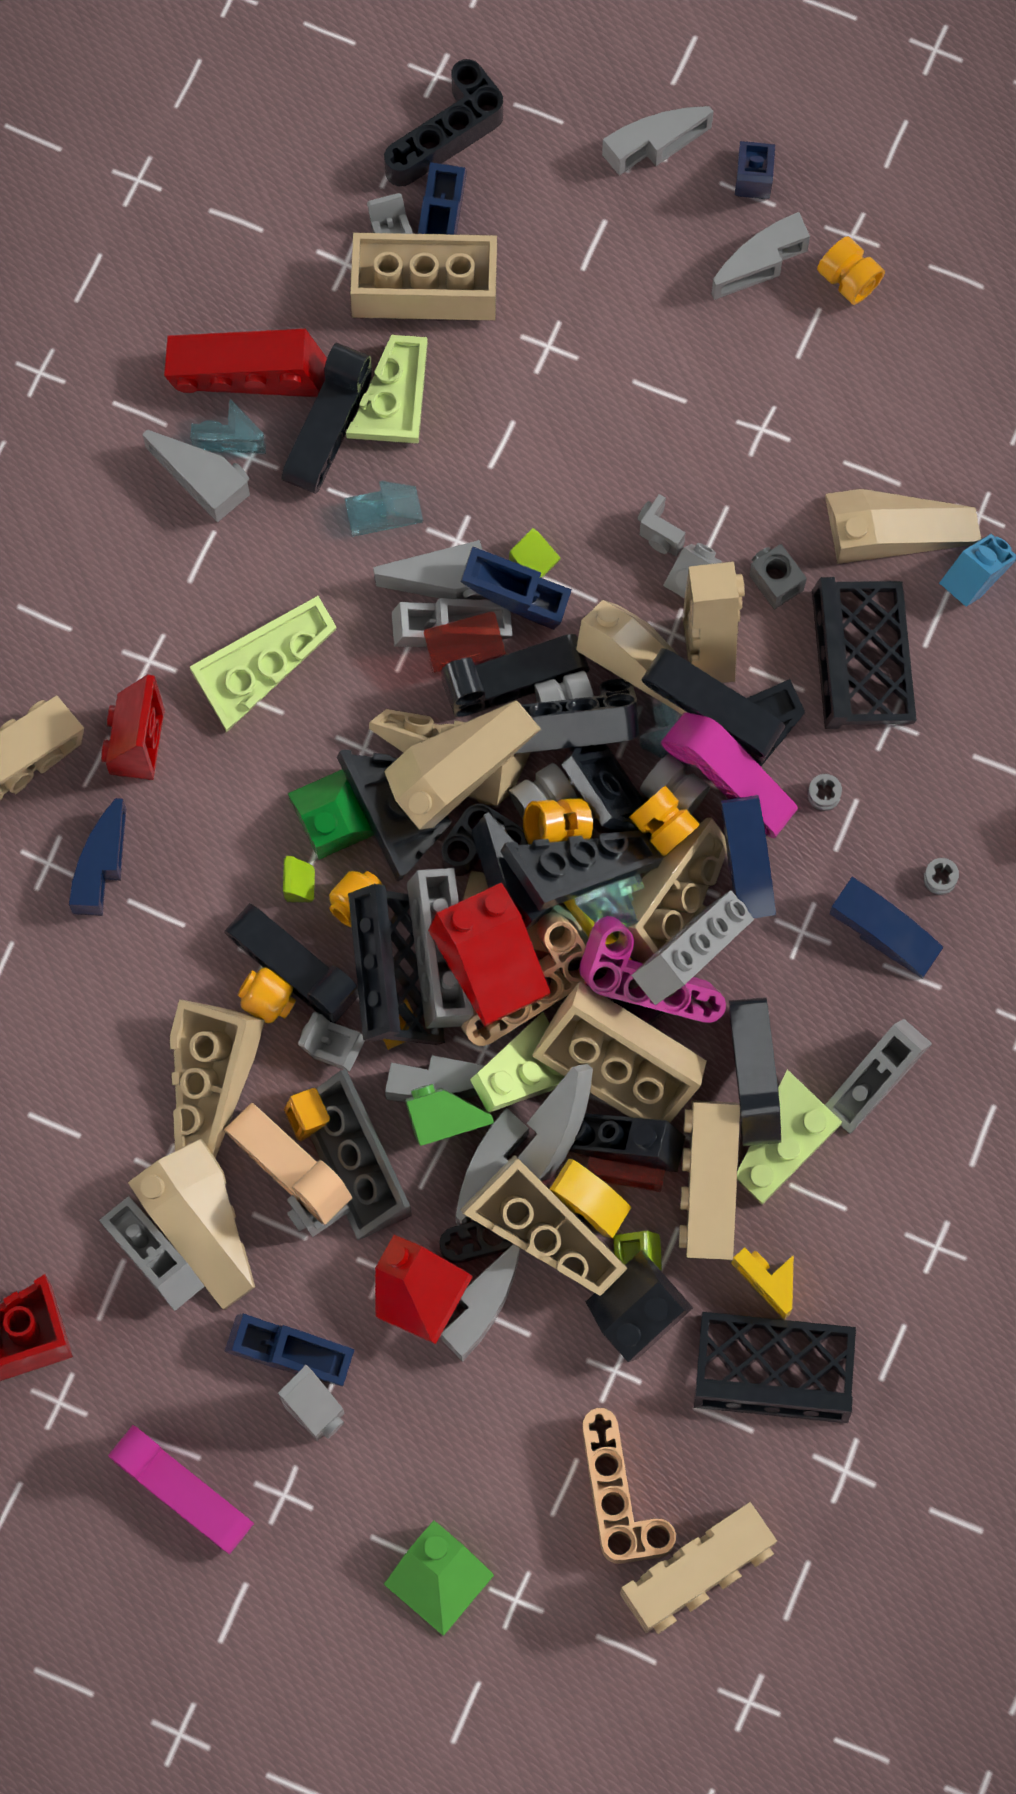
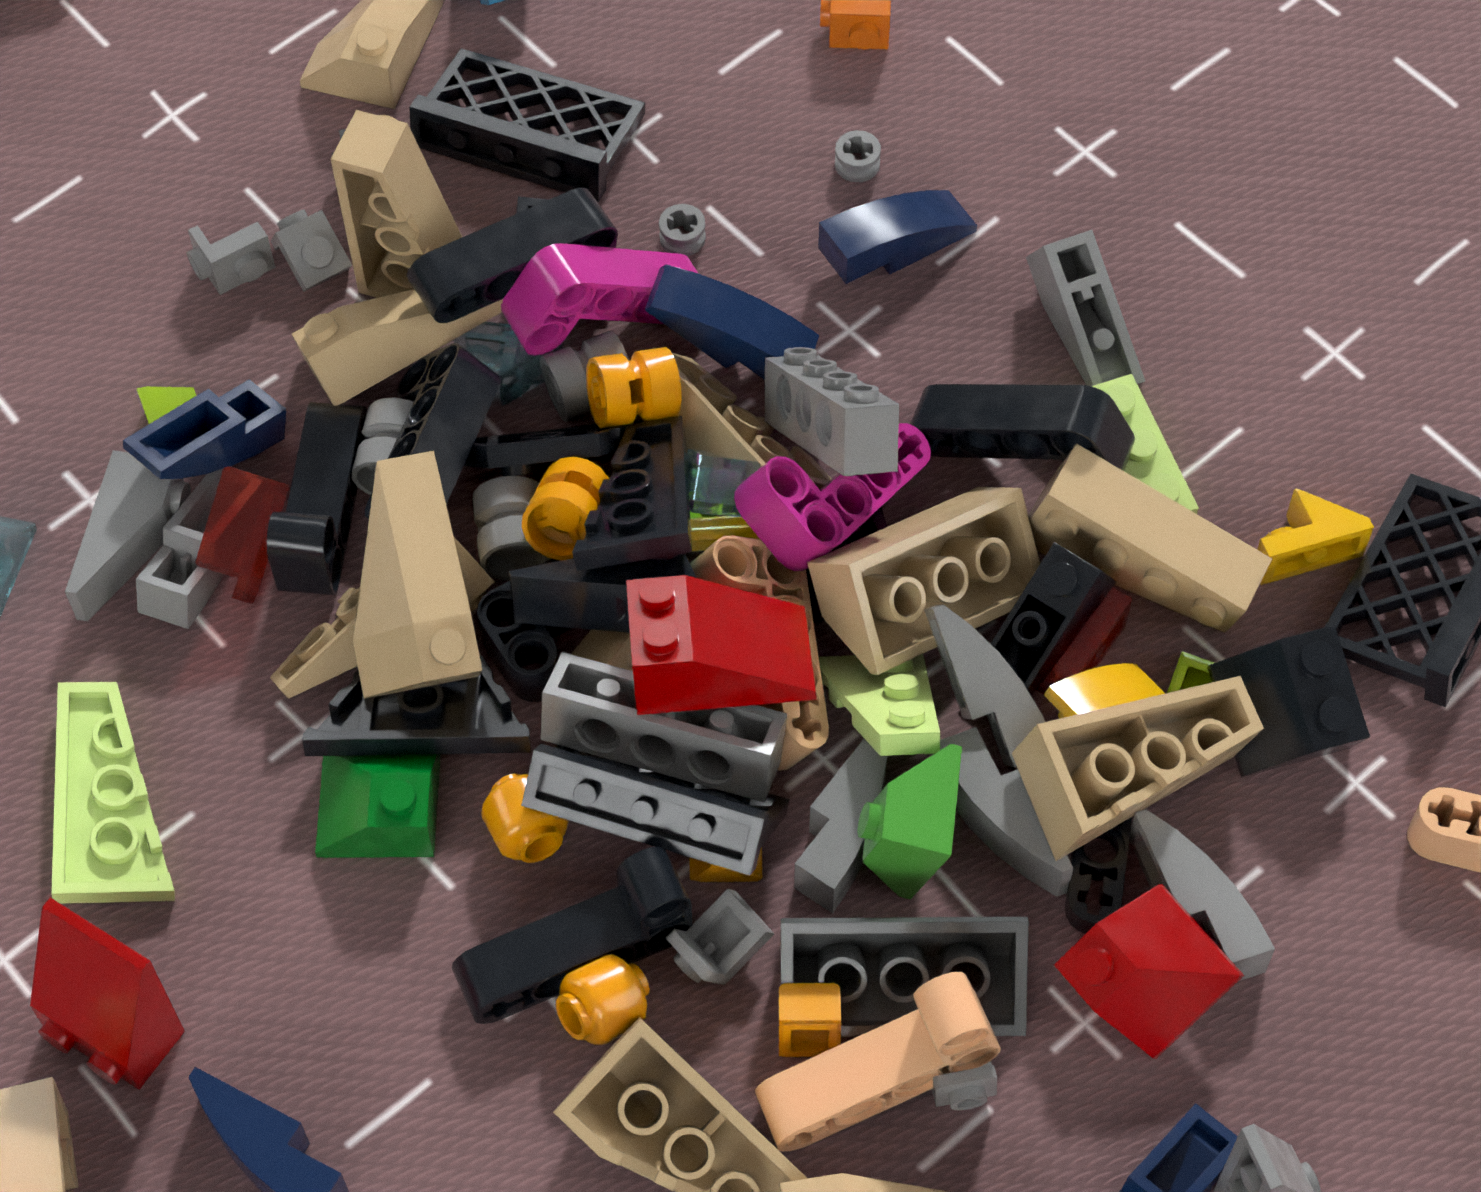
camera: 65 degrees left, 15 degrees down
lime slope [283,856,315,902] -> none

